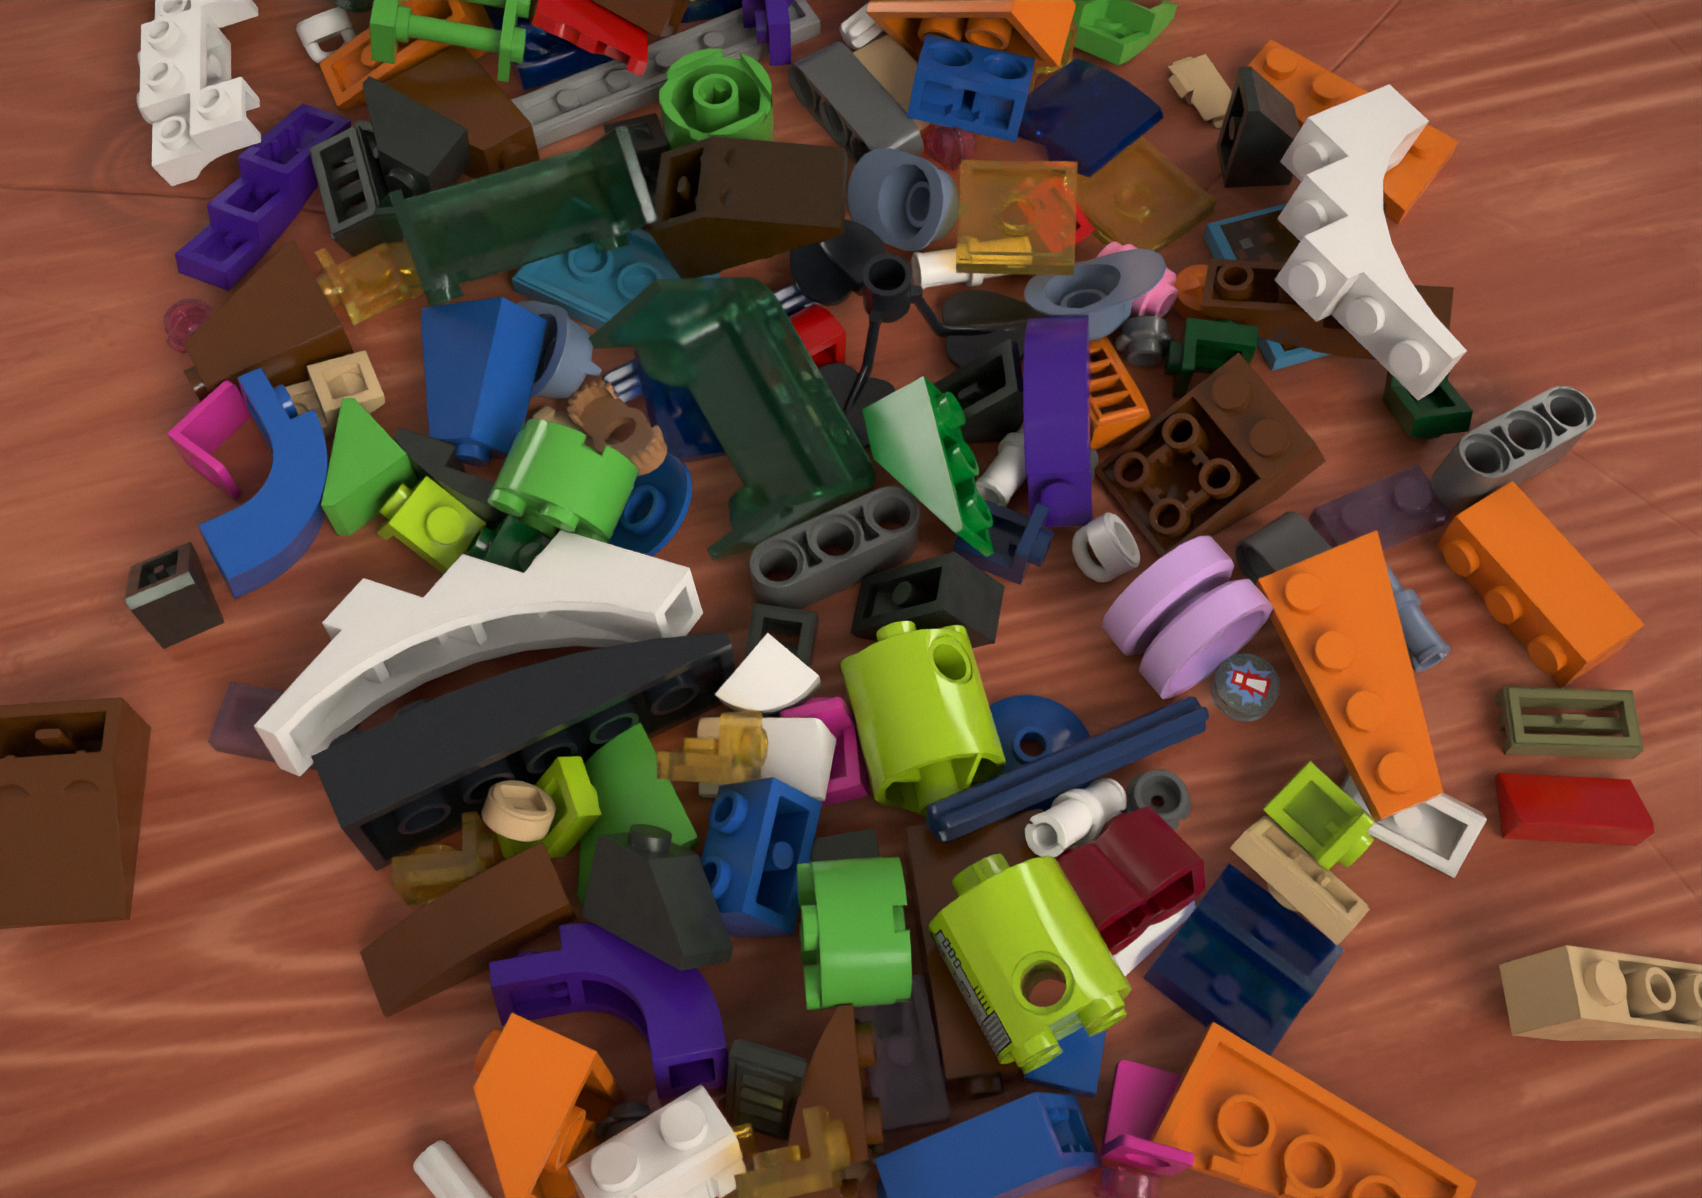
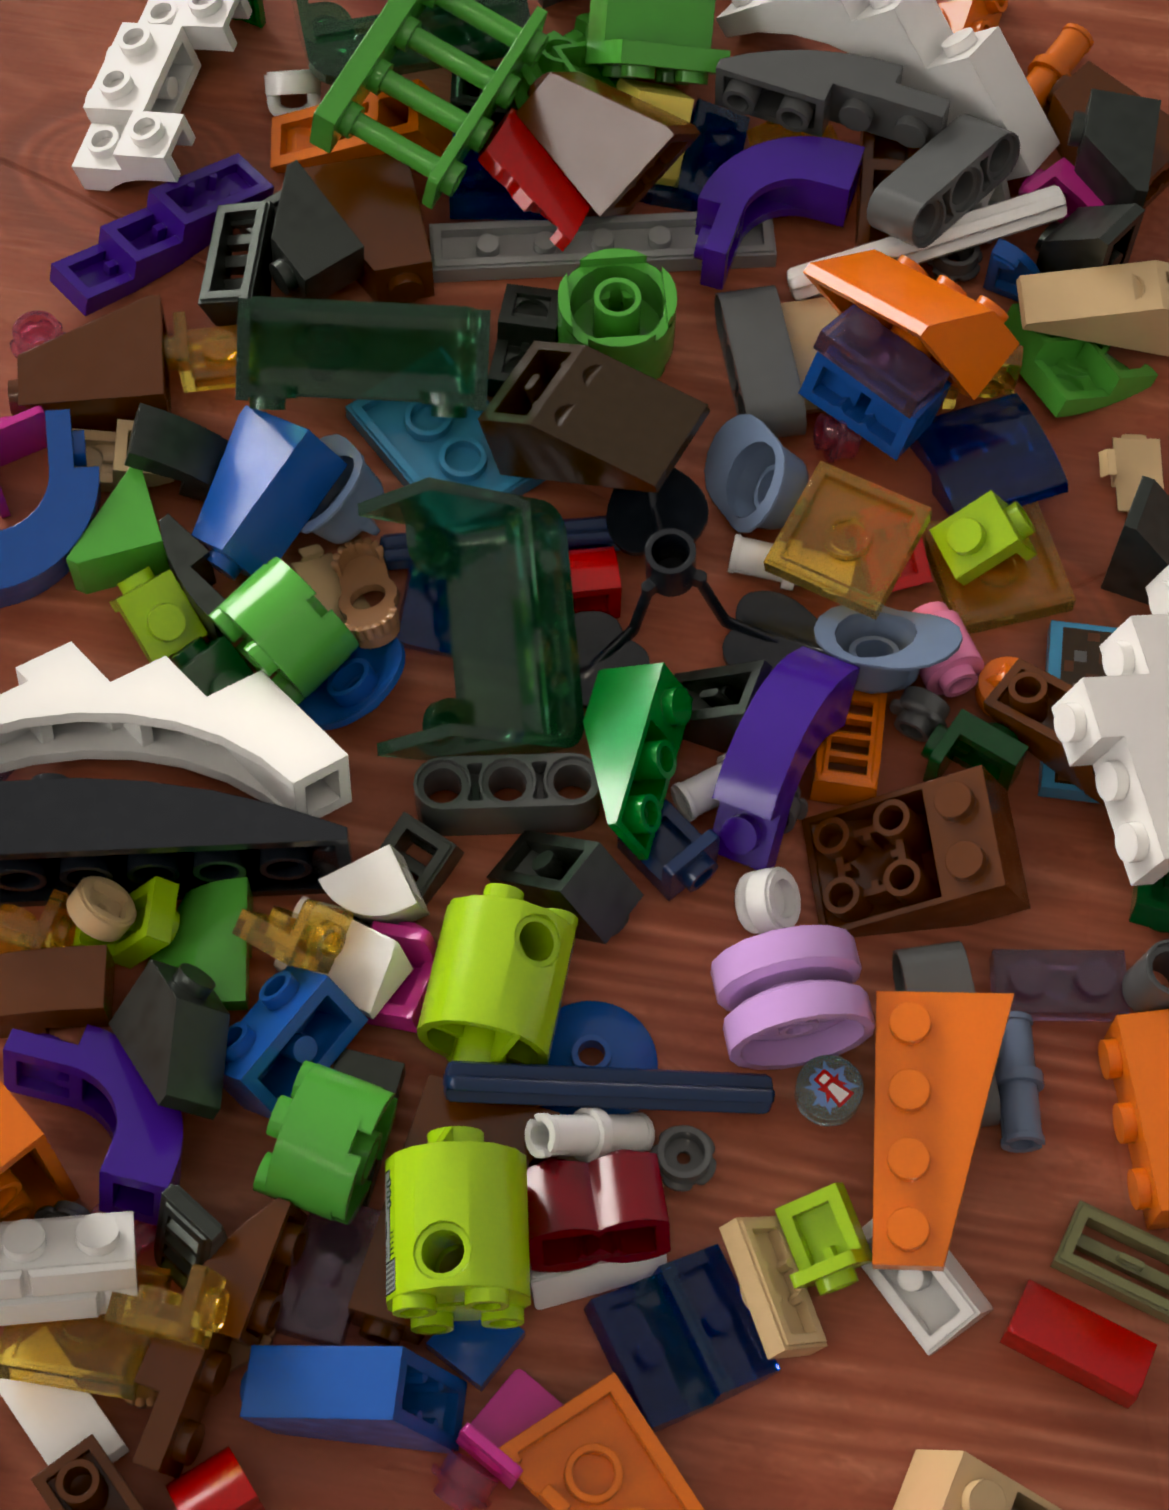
camera: 25 degrees right, 0 degrees up
none -> pearl dark grey slope [124,403,228,502]
none -> clear purple plate [813,304,950,419]
none -> lime bracket [929,490,1038,586]

